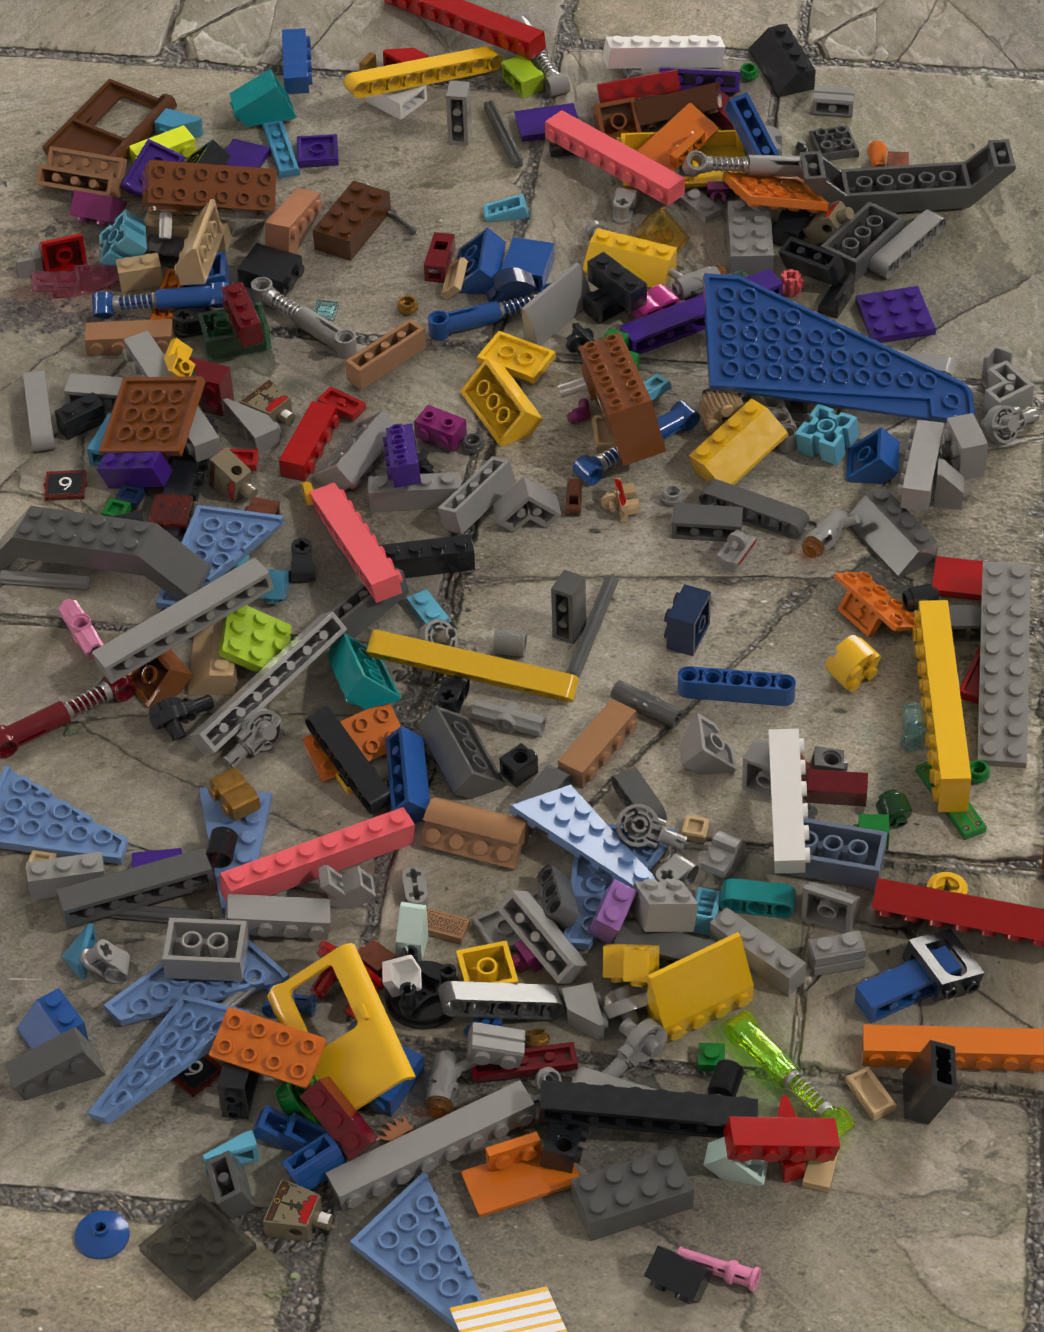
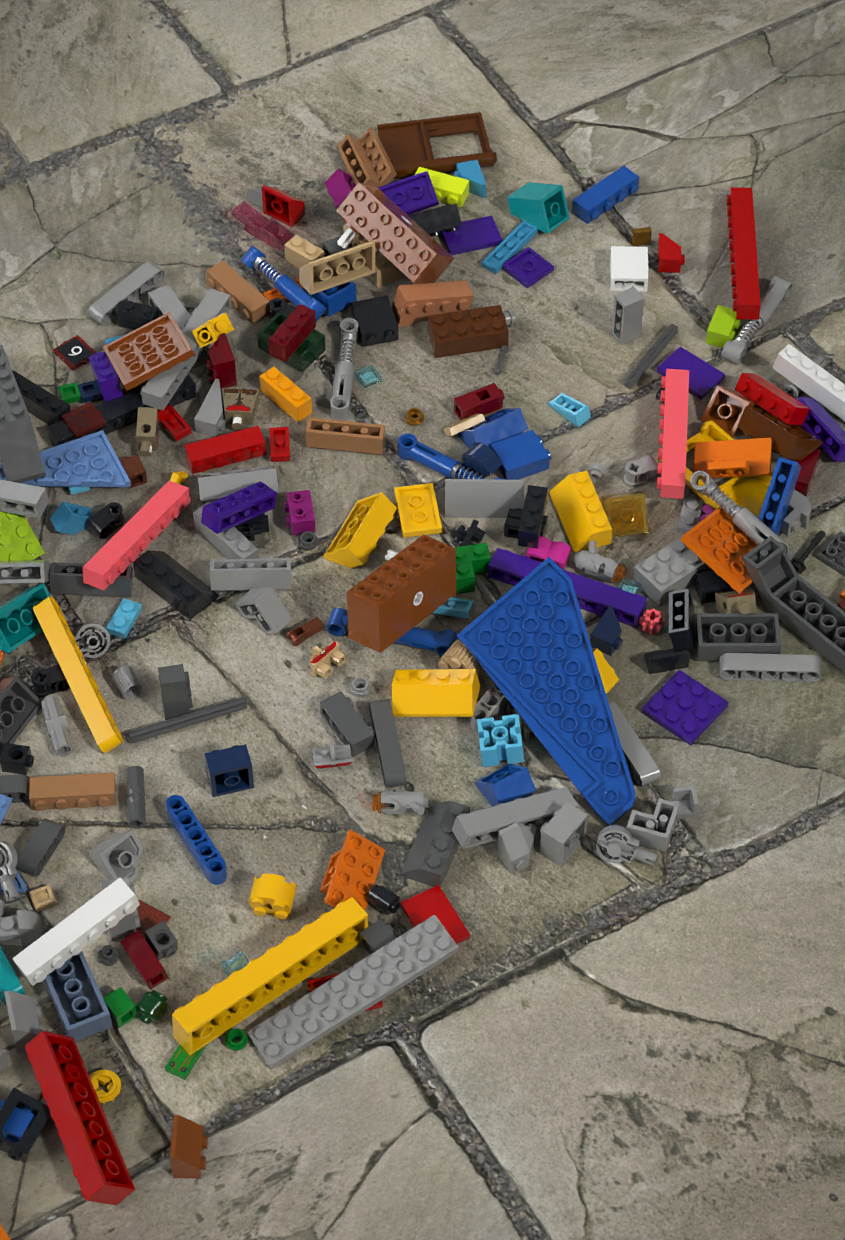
camera: 50 degrees right, 5 degrees up
medium azure brick [99,209,147,273] -> none
yellow beam [343,46,503,98] -> none
none -> light orange brick [260,366,312,423]

